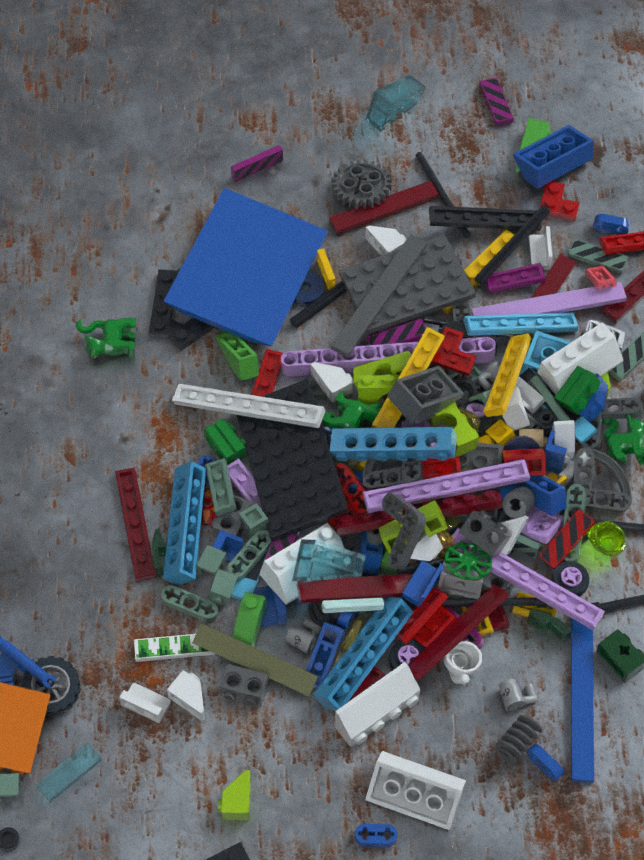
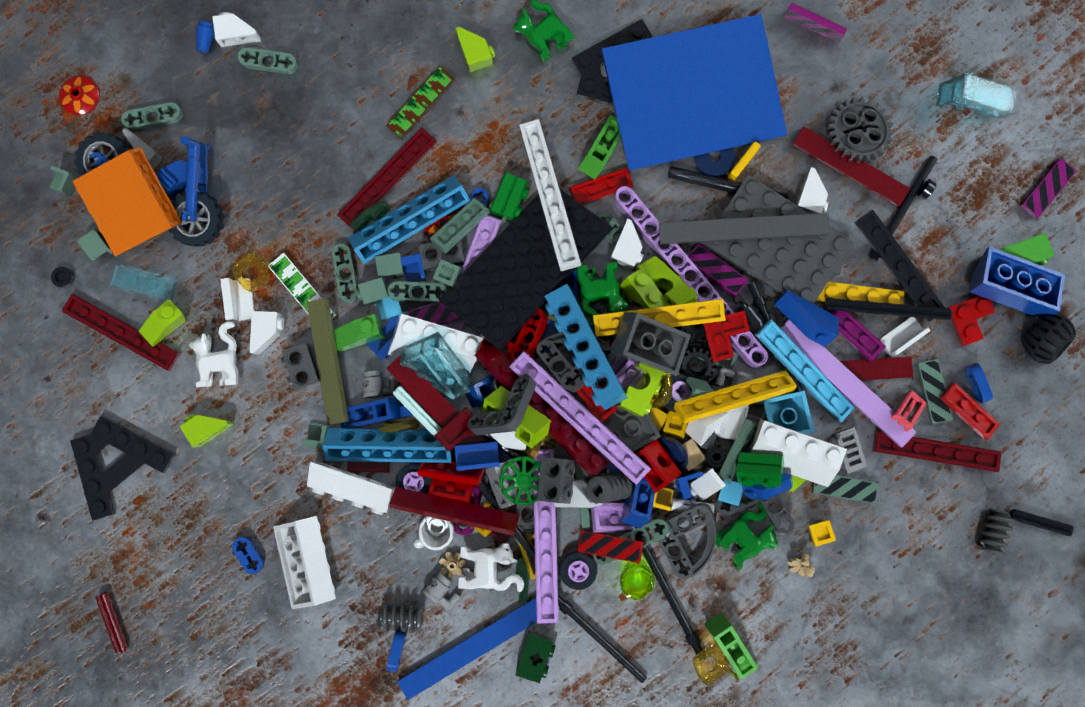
camera: 60 degrees right, 25 degrees up
none -> dark red tile [62,294,180,371]
none -> lime slope [139,299,186,347]
none -> white animal [189,321,238,387]
none -> clear yellow piece [231,253,270,292]
none -> sand green panel [302,423,331,450]
none -> tile [386,65,455,140]
none -> dark red tile [434,407,473,452]
none -> tan plant [439,551,467,578]
none -> lime slope [456,27,495,72]
none -> white animal [458,543,524,592]
none -> blue slope [774,290,839,347]
none -> black tile [917,179,937,200]
none -> black wheel [1023,314,1076,364]

